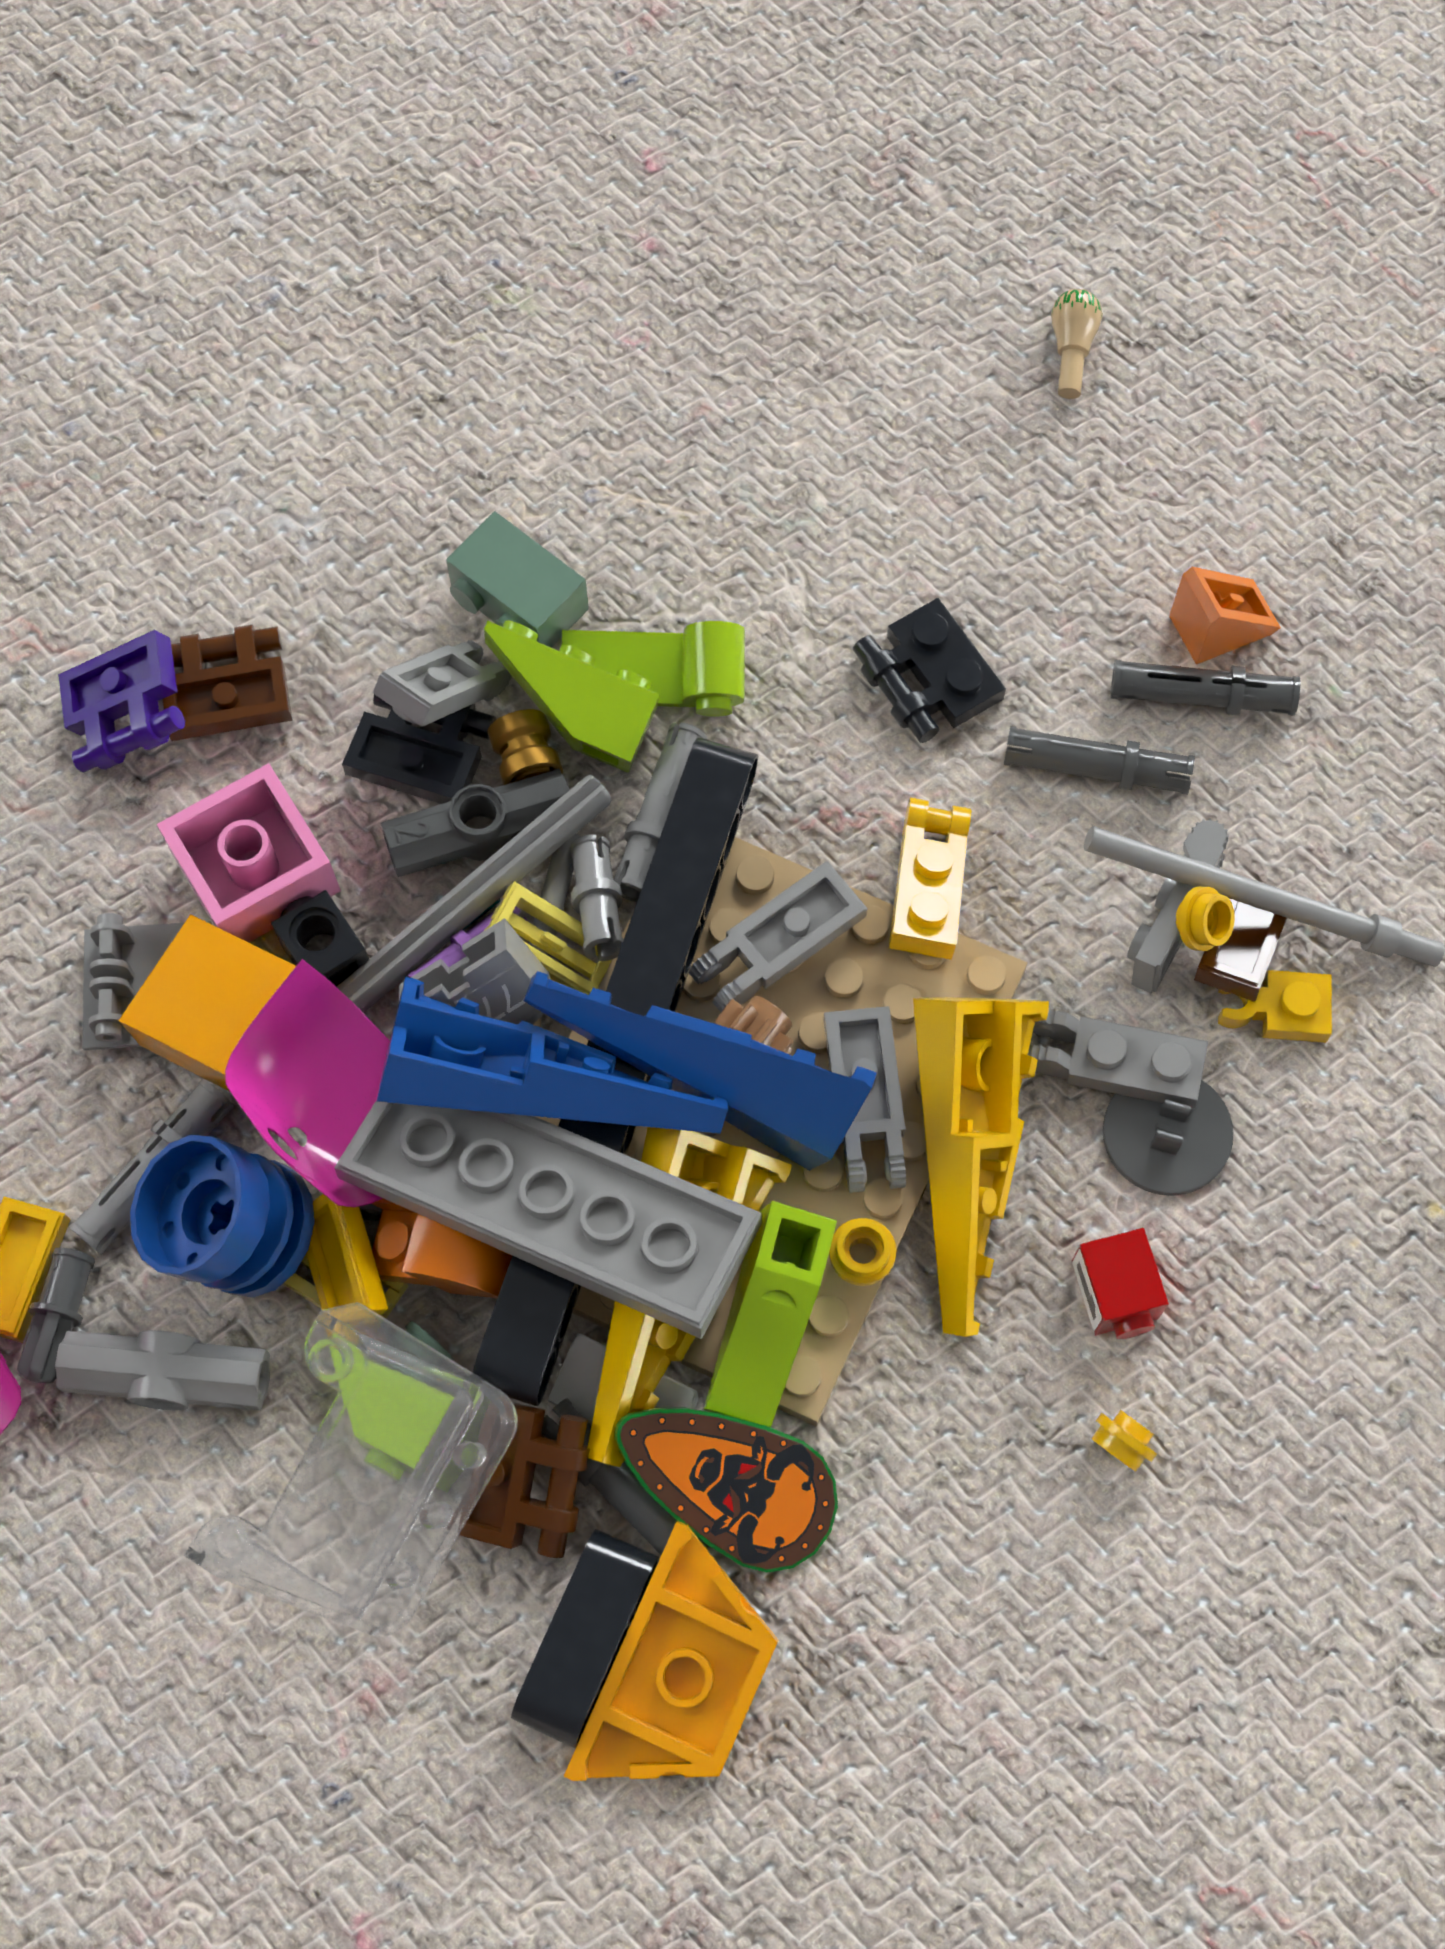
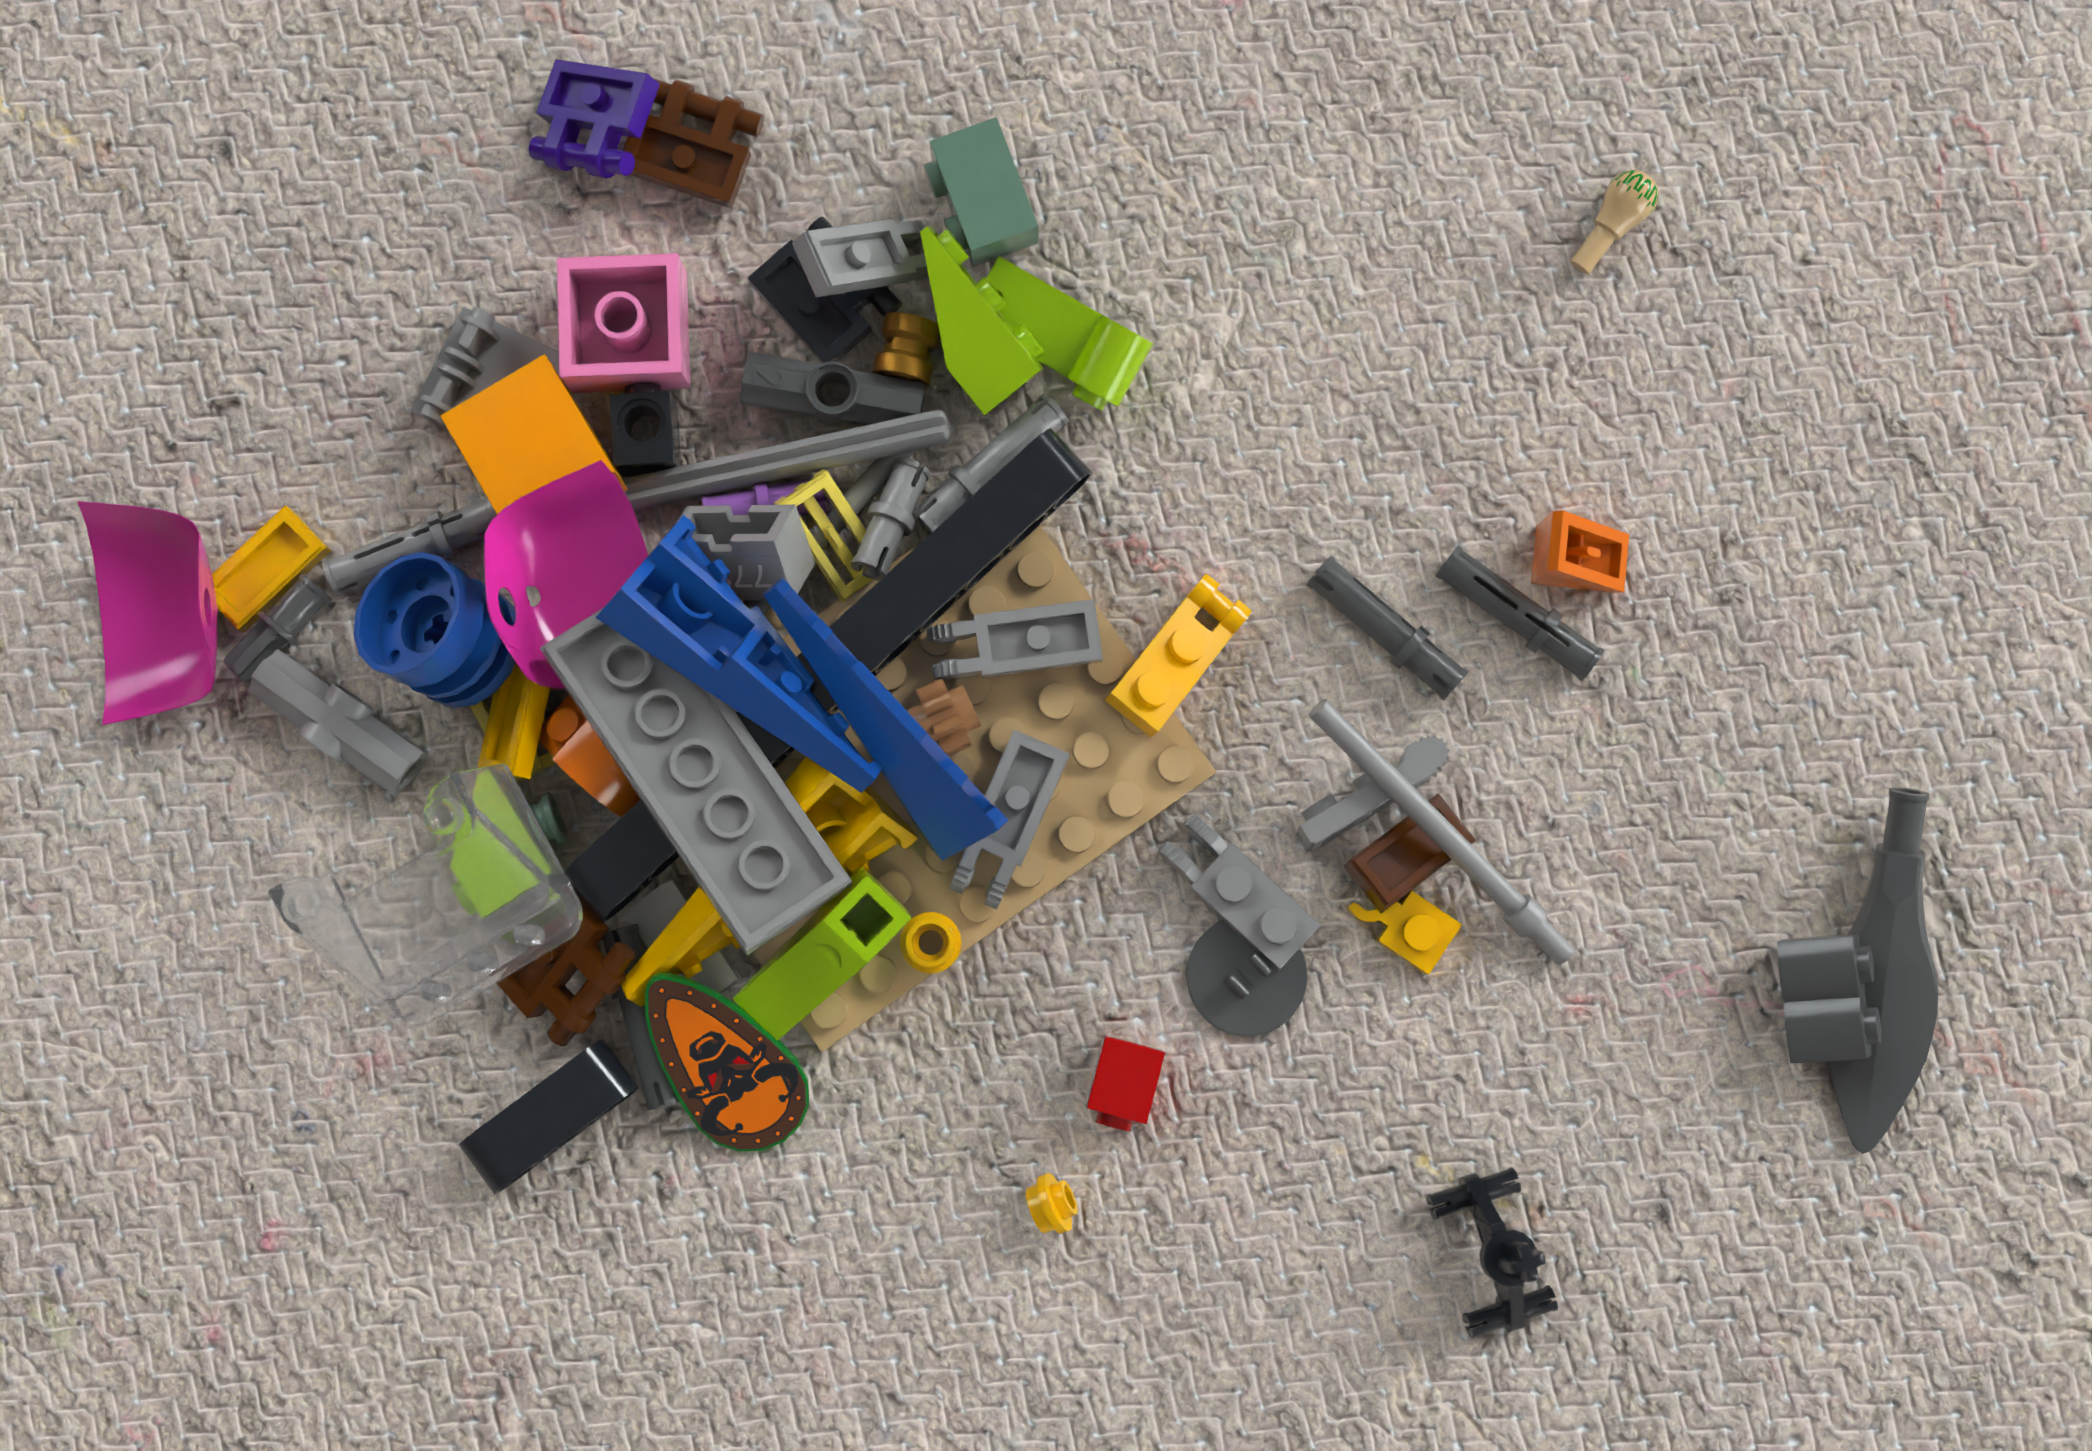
camera: 25 degrees right, 15 degrees up
light orange wing [563,1521,779,1781] -> none
black plate [852,598,1006,743] -> none
yellow wedge [913,997,1049,1337] -> none
yellow plate [1176,886,1235,951] -> none

